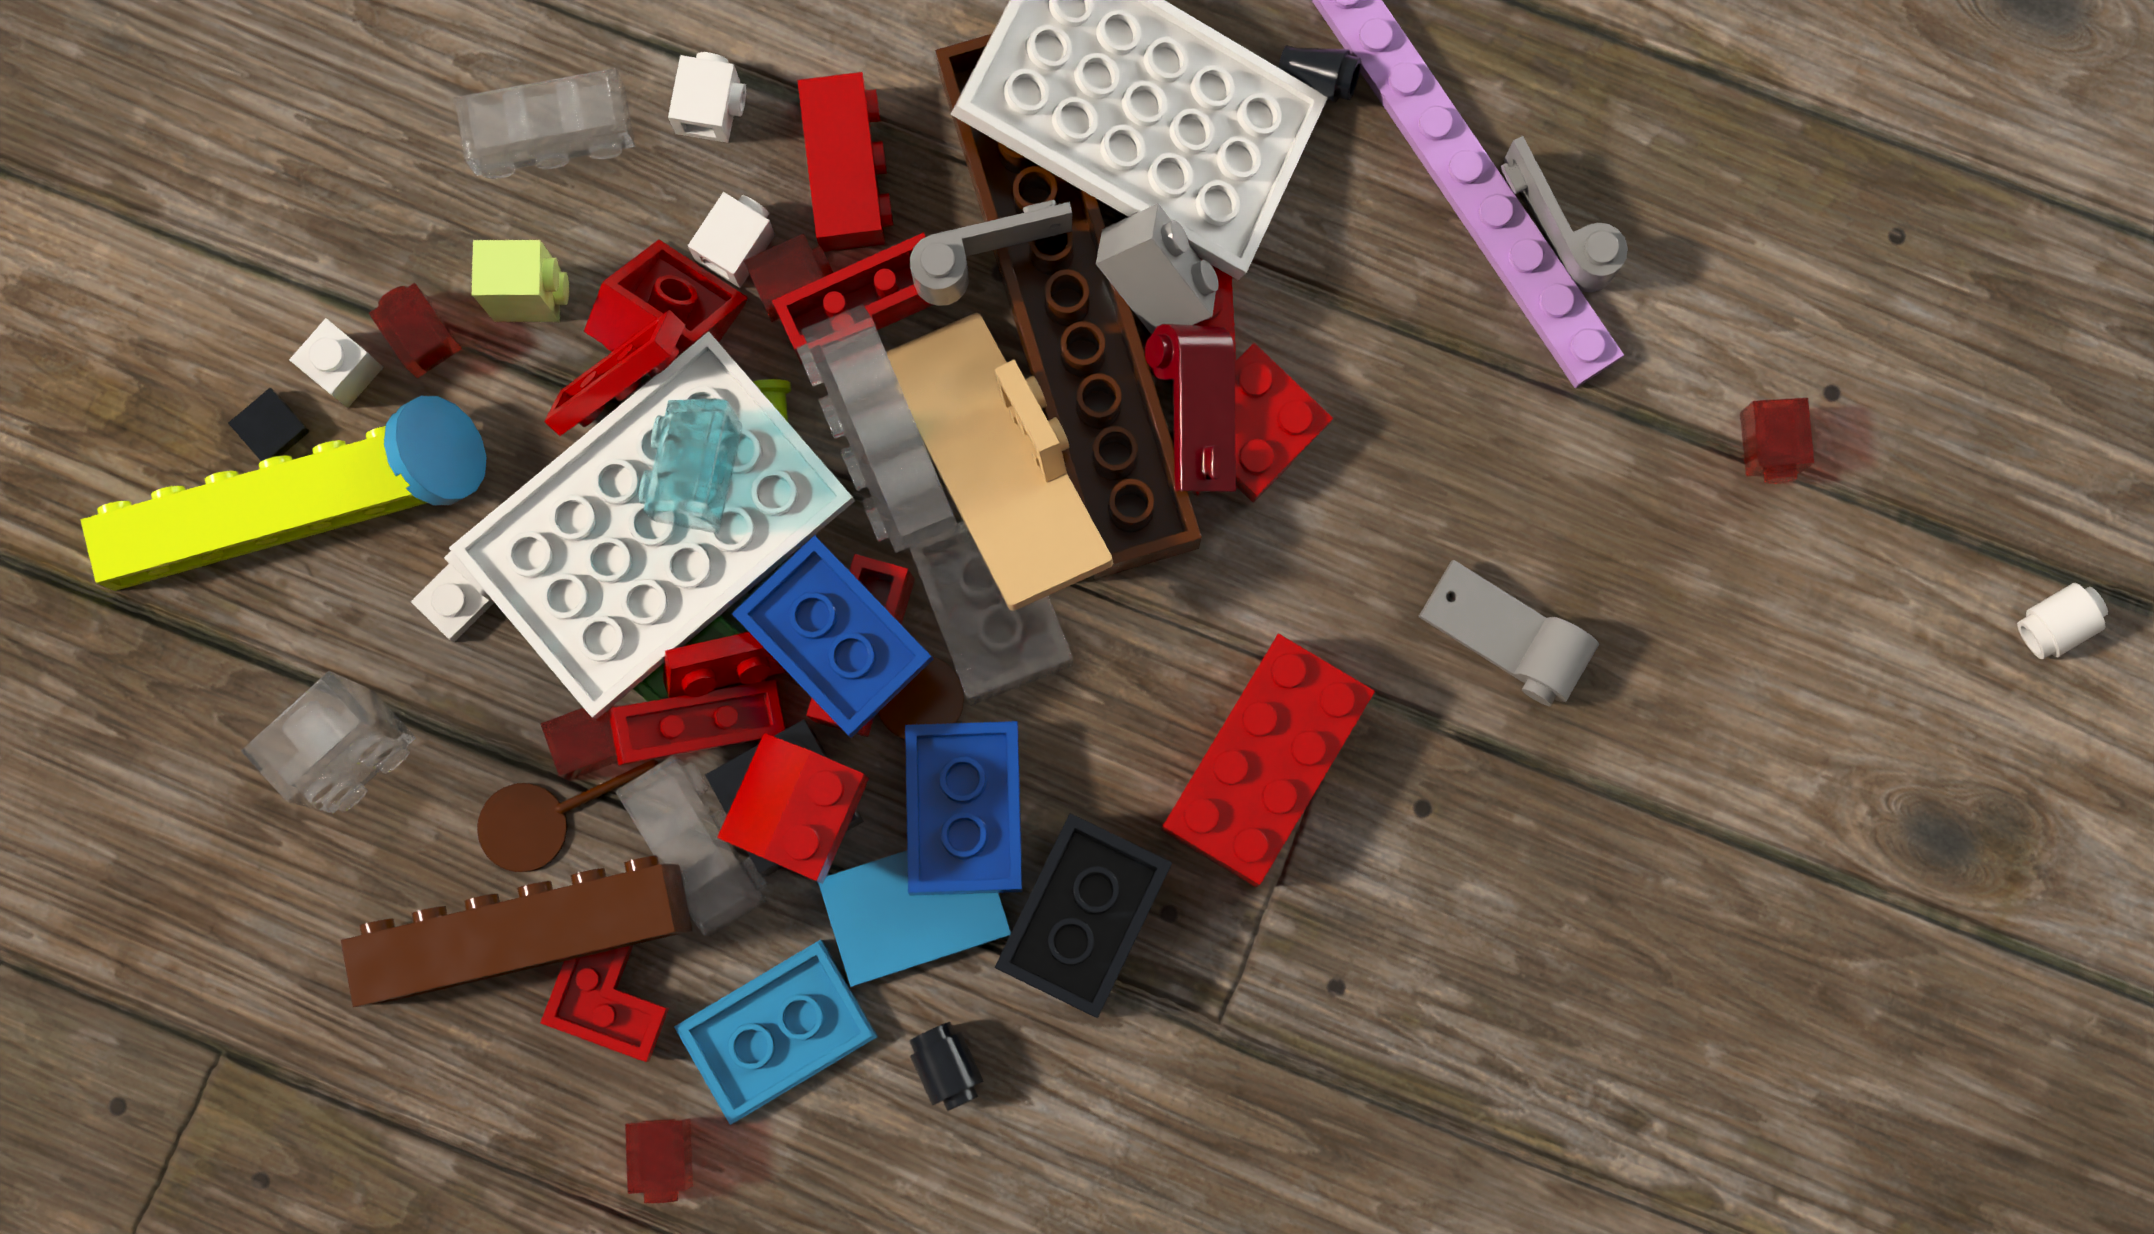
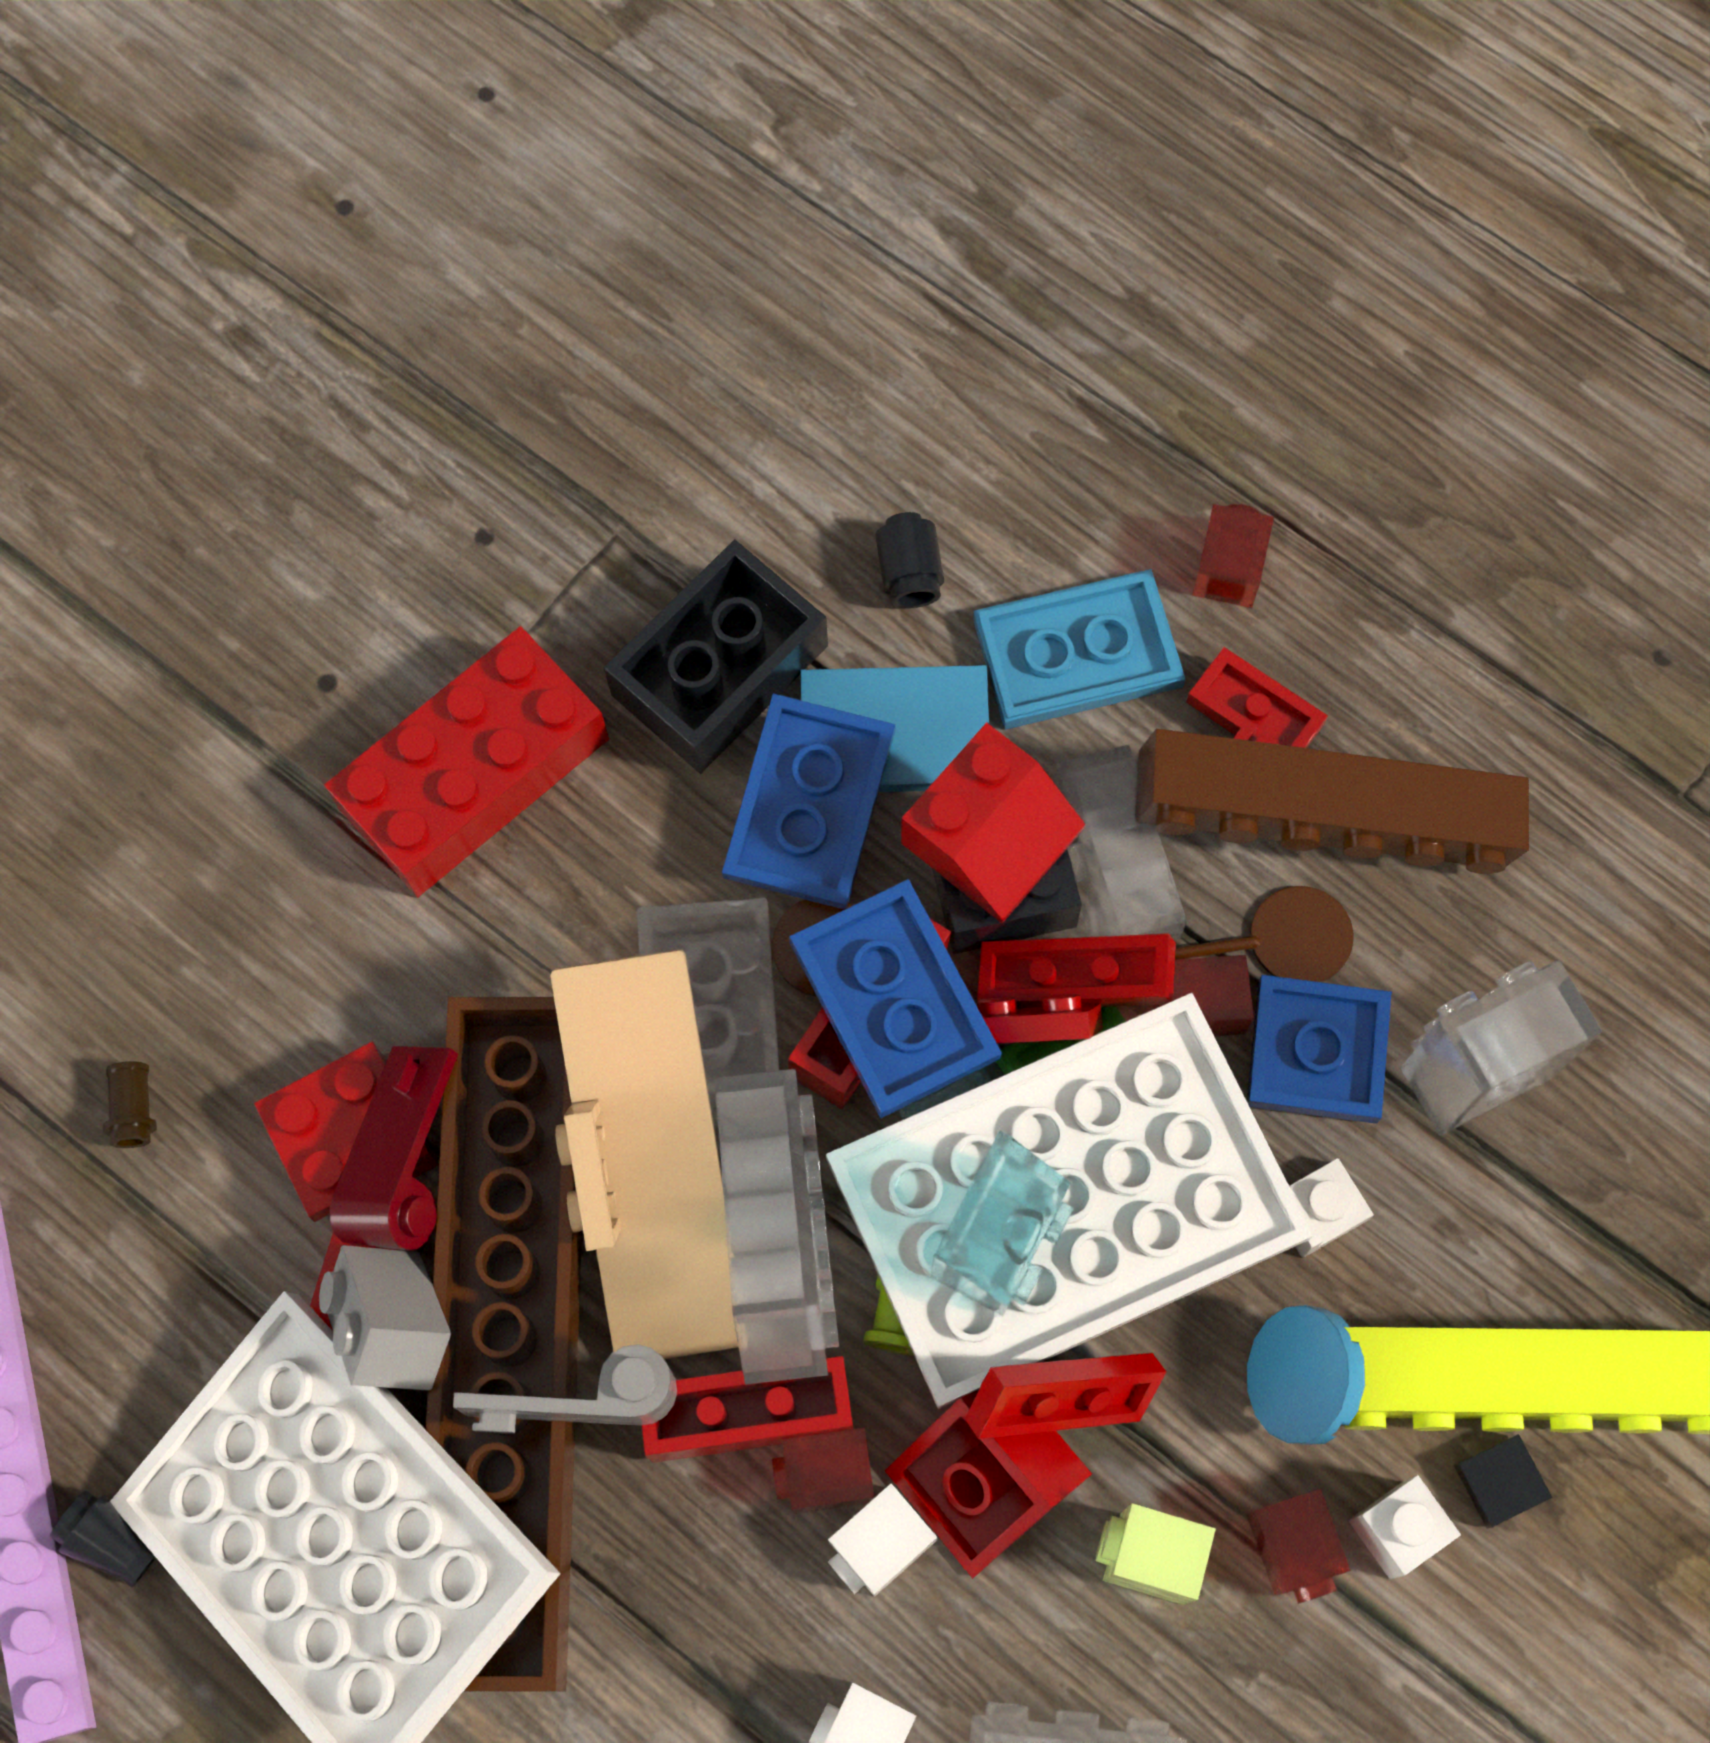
camera: 160 degrees left, 10 degrees down
red brick [797,72,893,252] -> none
light grey door [1418,560,1599,706] -> none
none -> dark brown pin [103,1061,157,1148]
none -> blue plate [1247,975,1392,1124]

